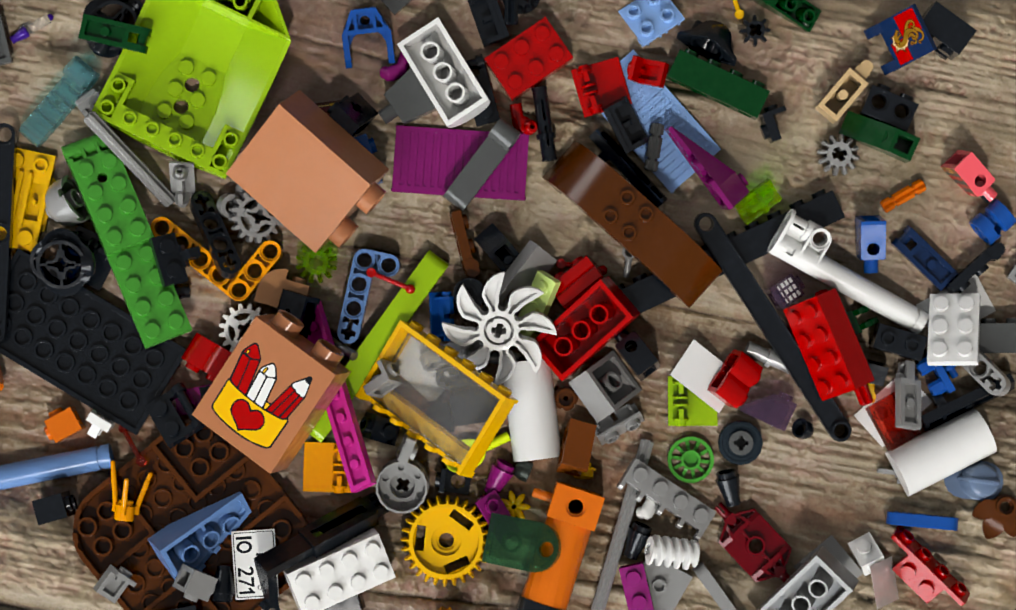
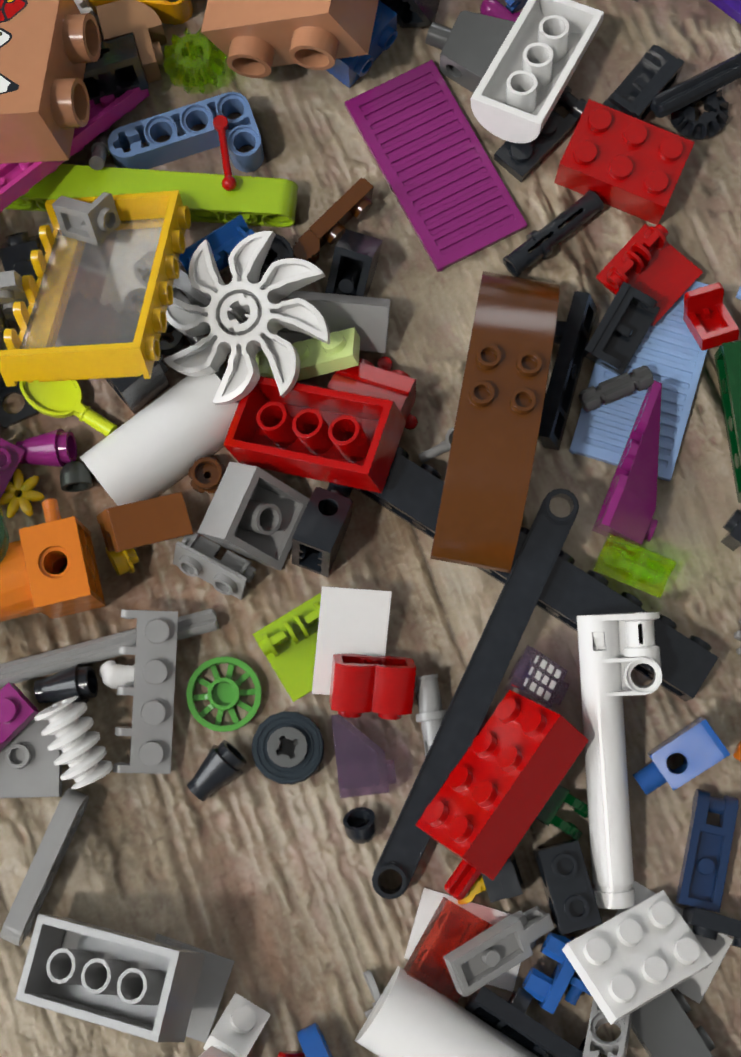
camera: 60 degrees right, 10 degrees down
dark grey beam [443,118,521,211] -> none
red arm [509,103,538,135] -> none
dark red plate [714,502,792,583] -> none

